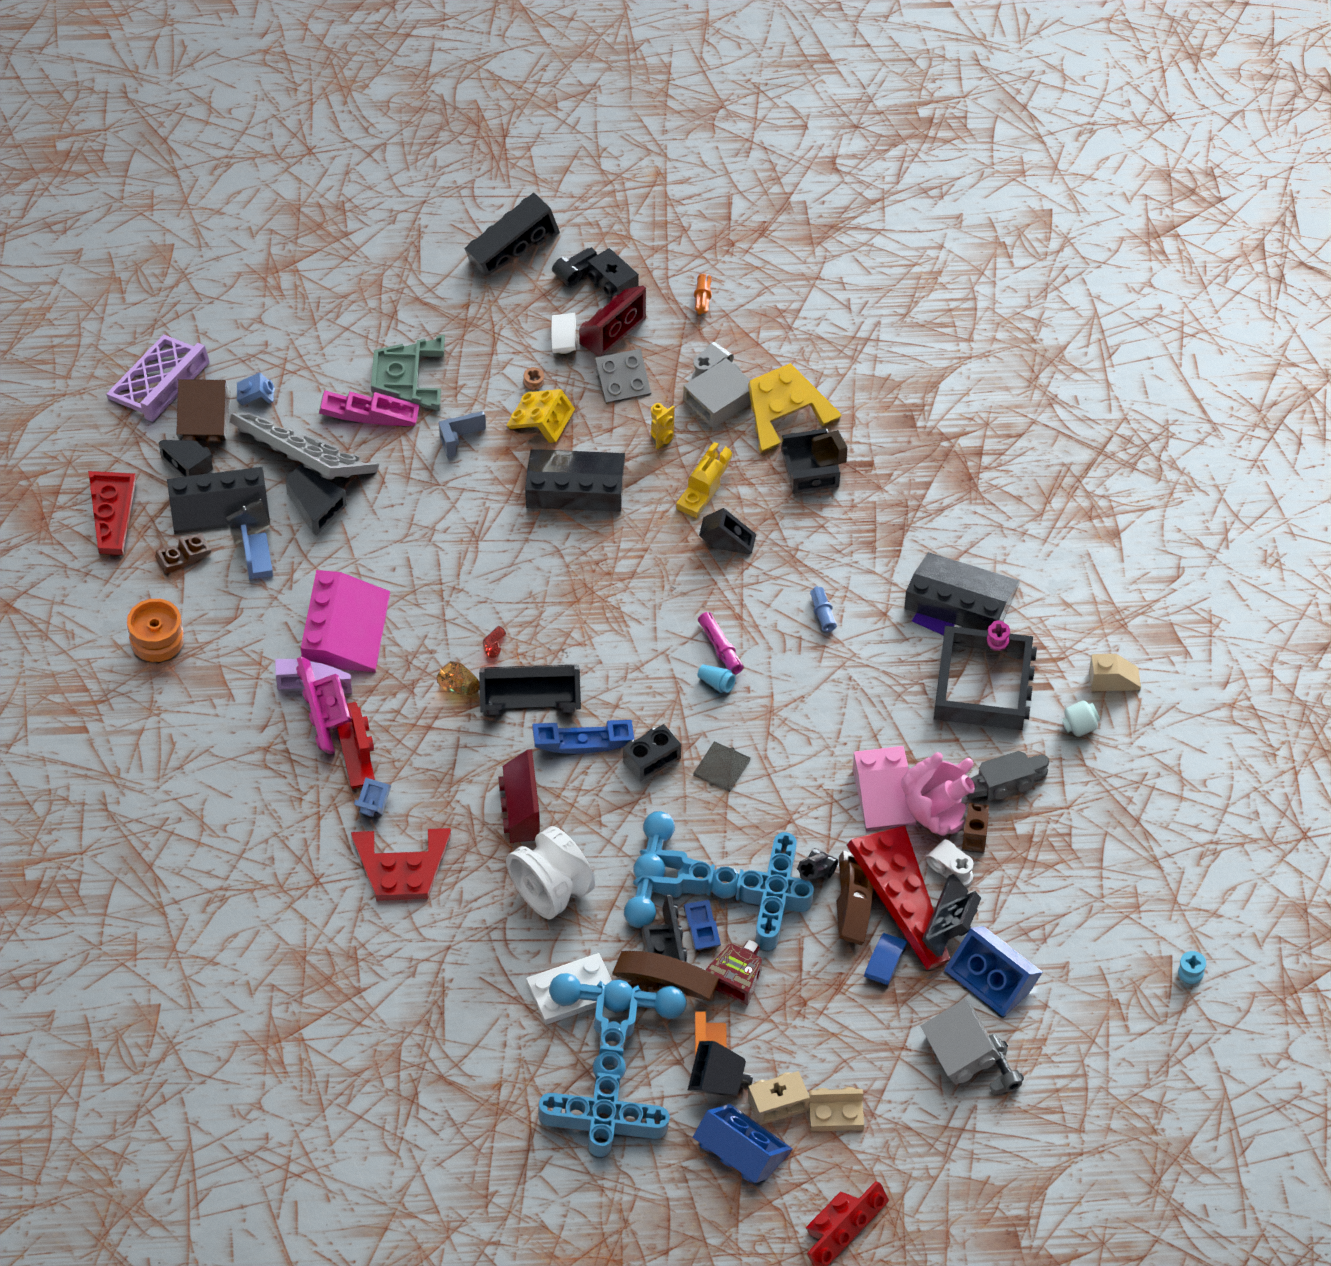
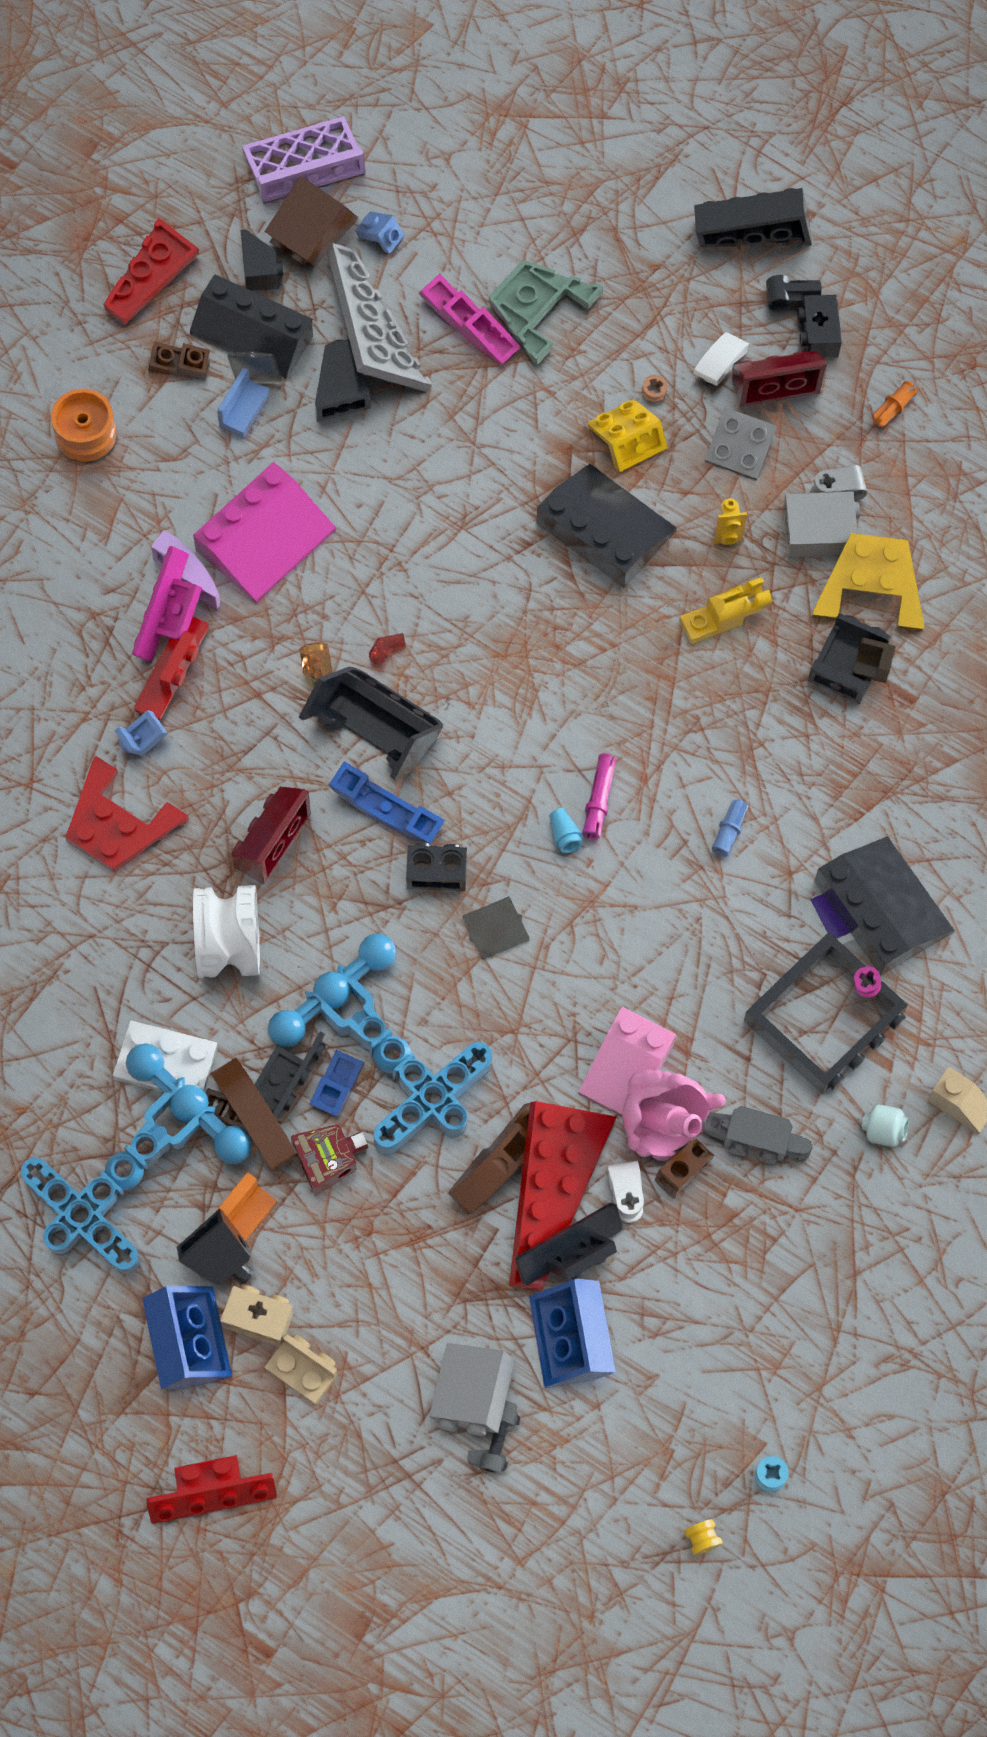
camera: 35 degrees right, 15 degrees up
sand blue bracket [439,411,486,458] -> none
black slope [699,508,756,554] -> none
black piece [797,848,839,881] -> none
blue slope [864,933,907,985] -> none
none -> yellow wheel [683,1519,723,1556]

